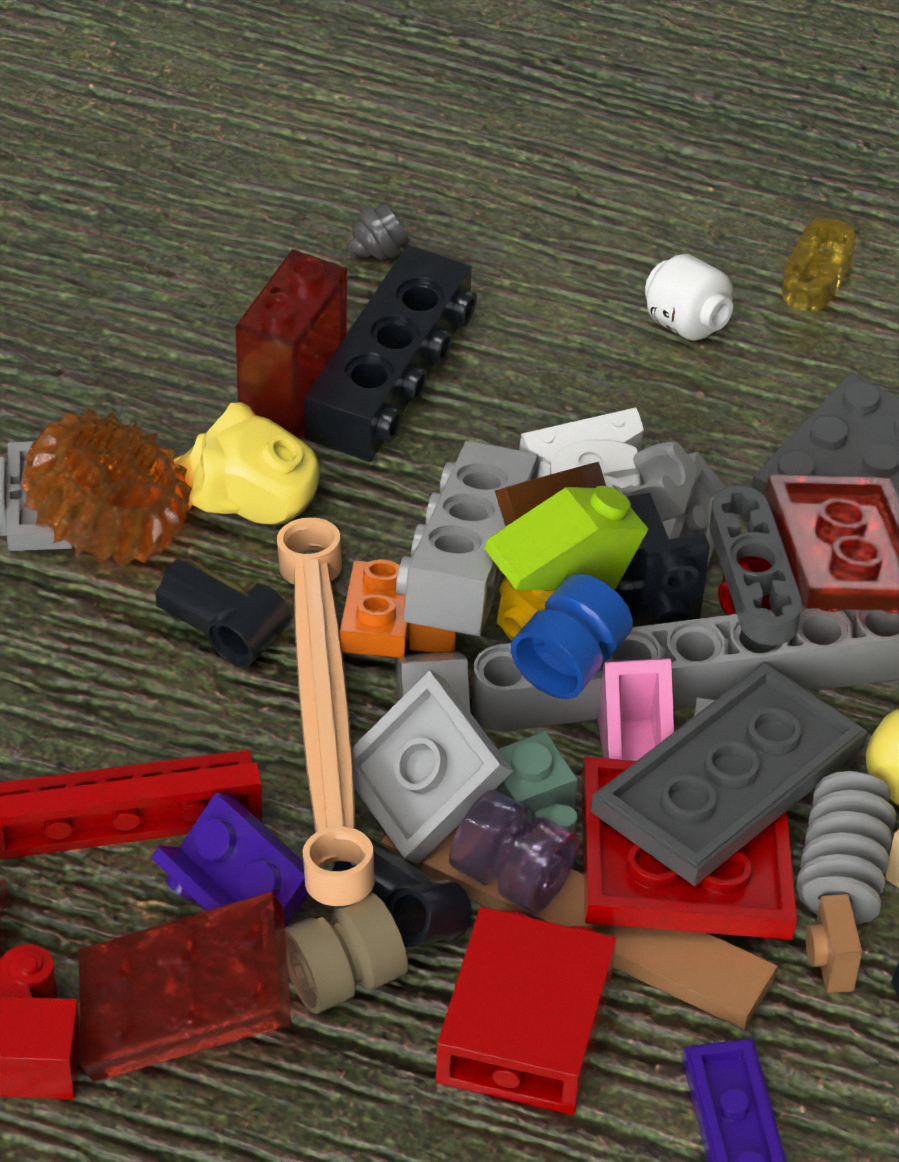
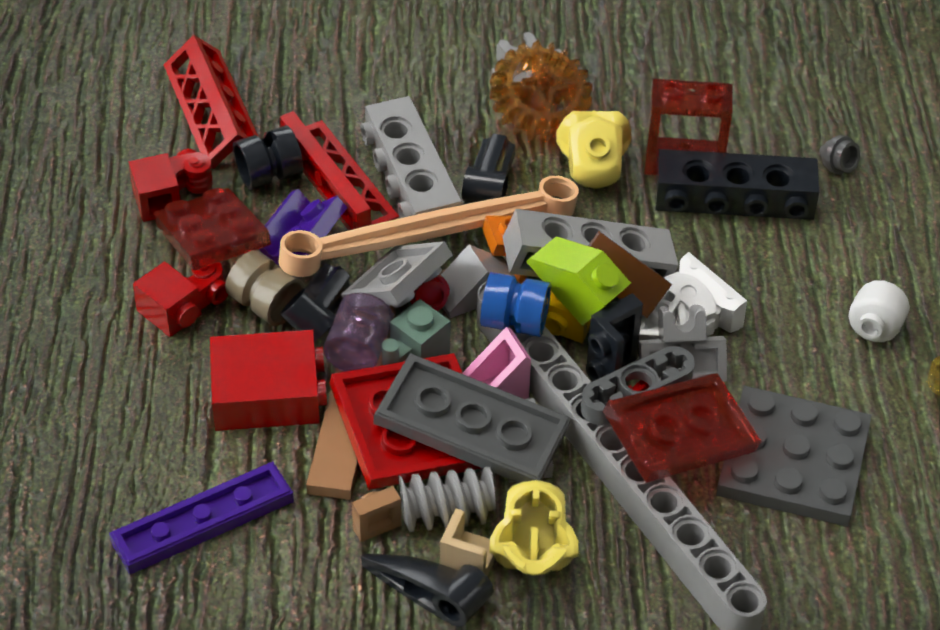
camera: 70 degrees right, 0 degrees up
none -> red brick [133,257,228,337]
none -> black wheel [233,125,304,190]
none -> light grey brick [360,96,461,218]

